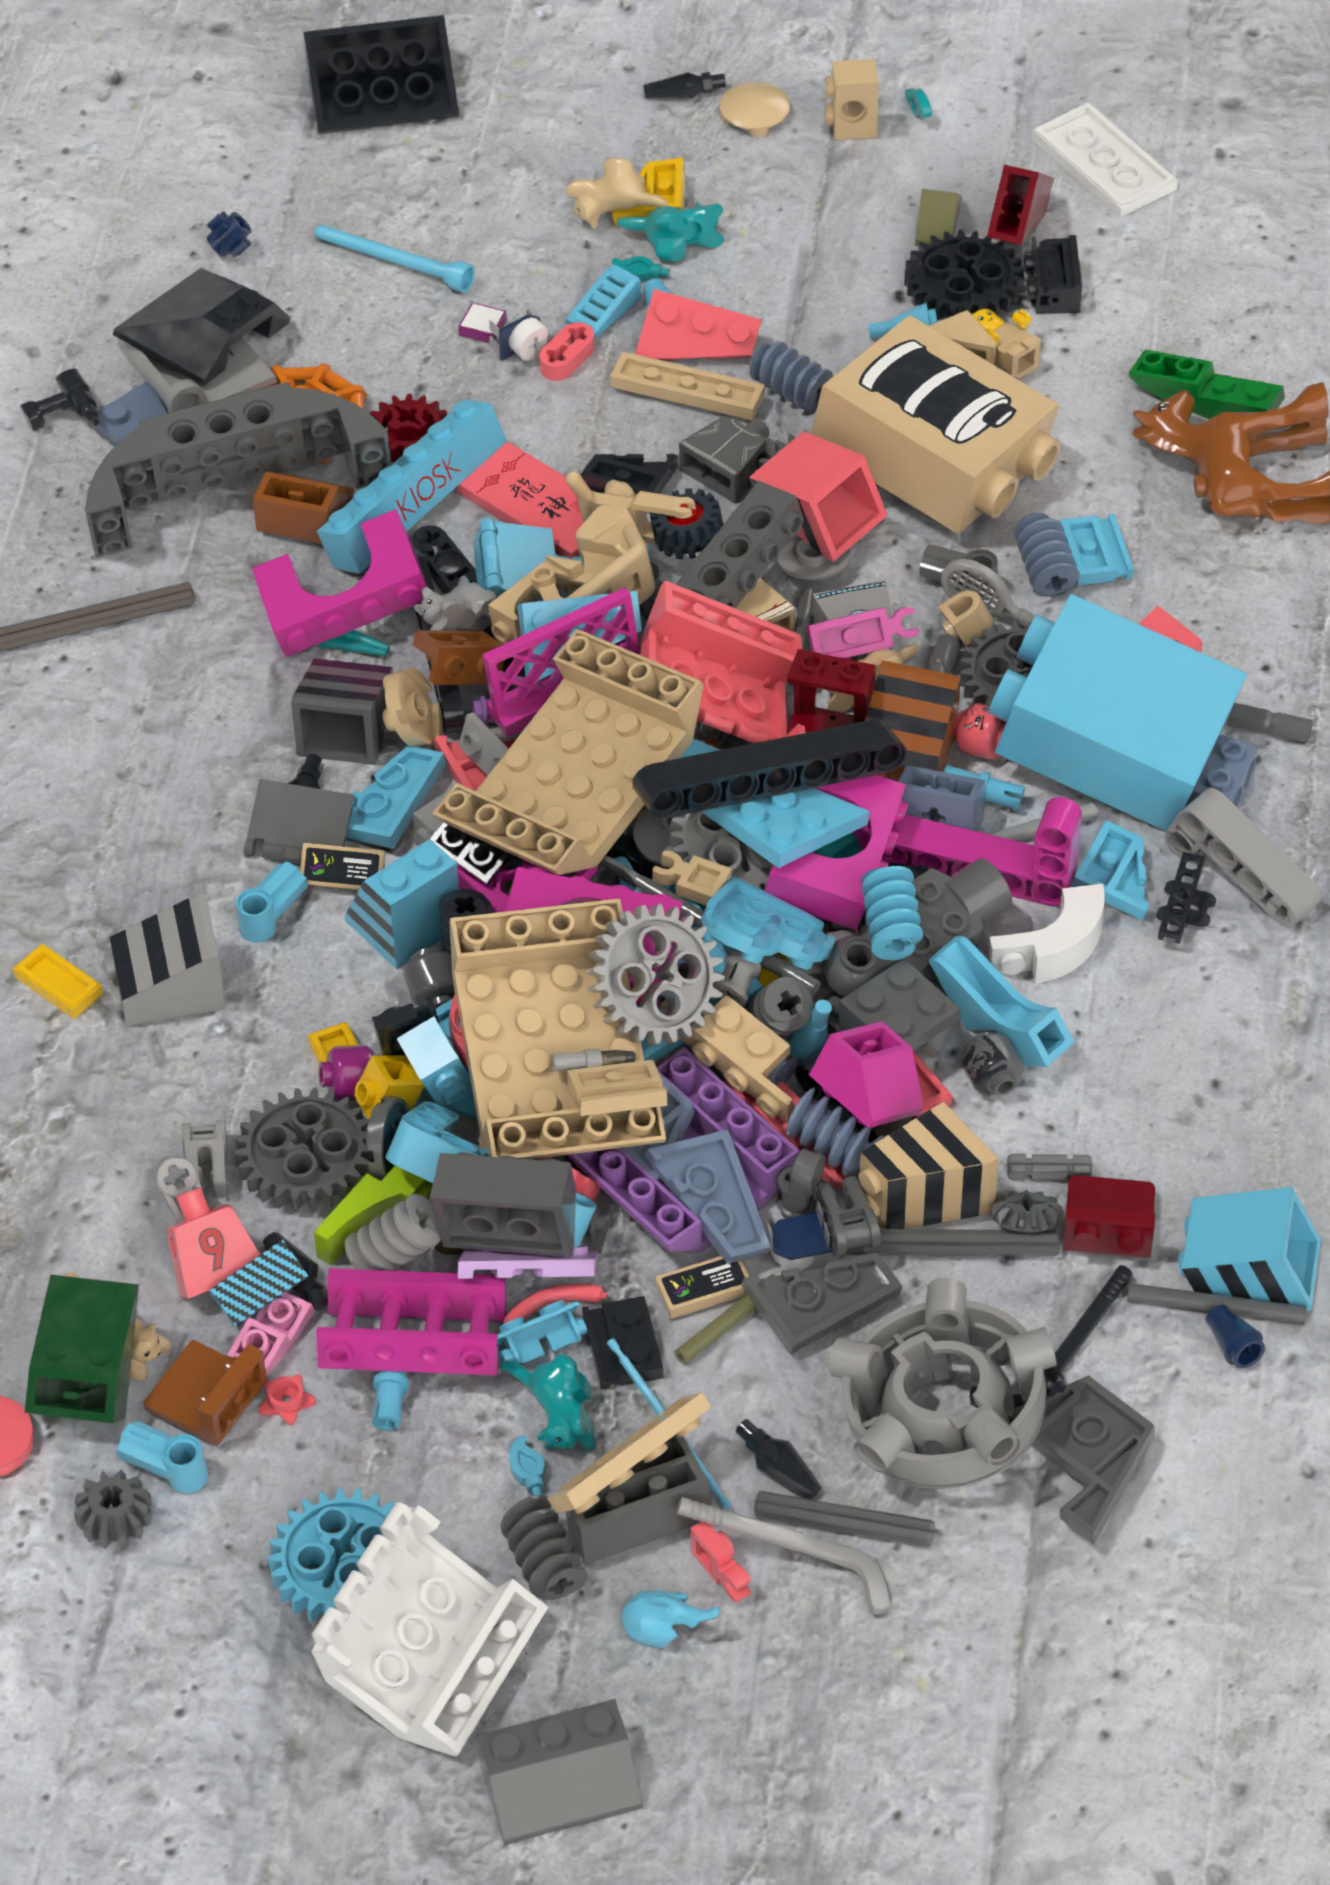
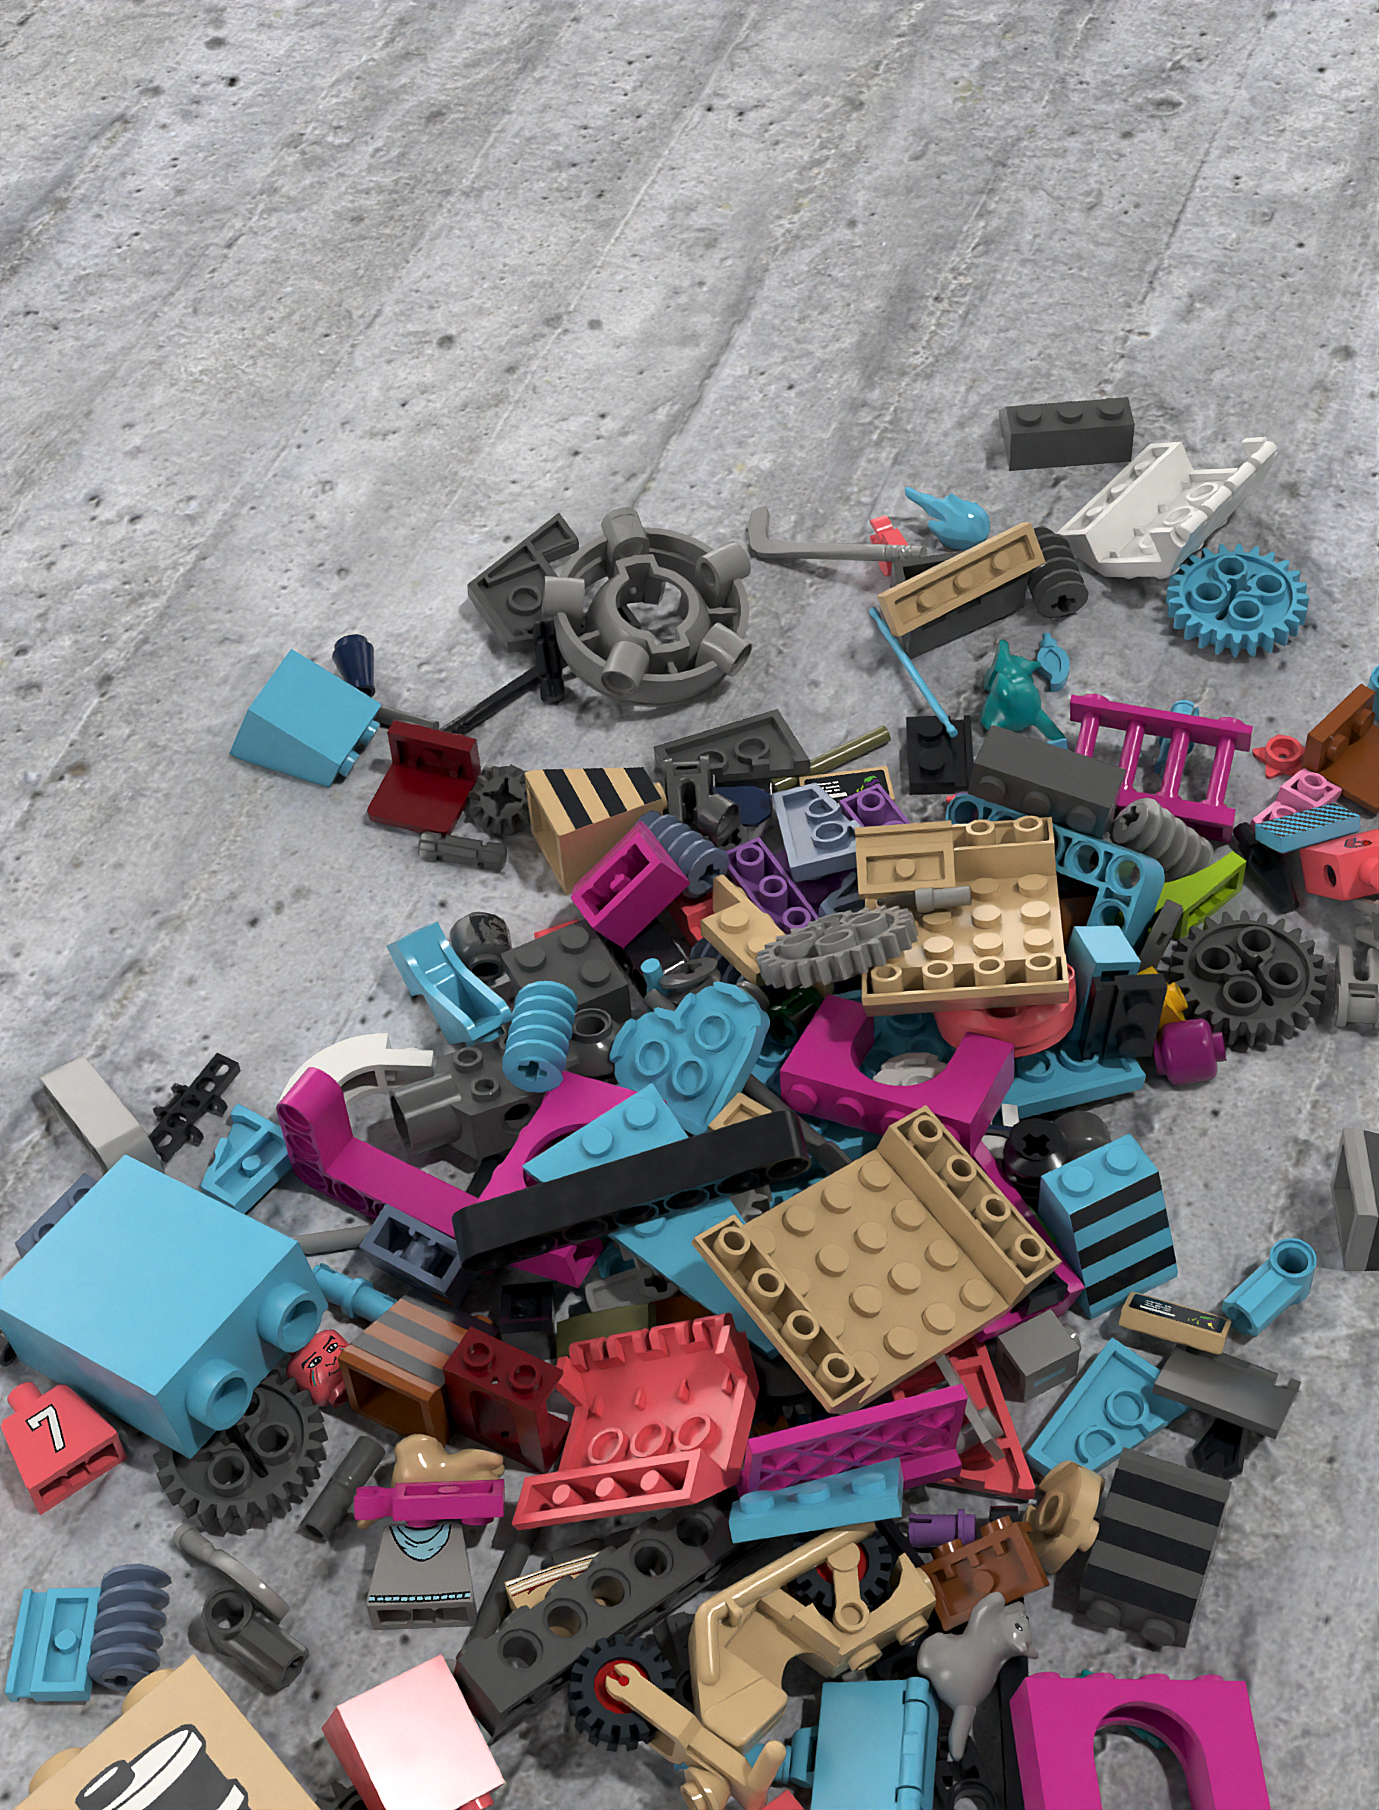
camera: 165 degrees left, 0 degrees up
yellow tile [307,1021,358,1065] -> none
black piece [735,1419,822,1499] -> none
dark grey axle [754,1491,935,1547] -> none
tan plate [938,591,993,647] -> none

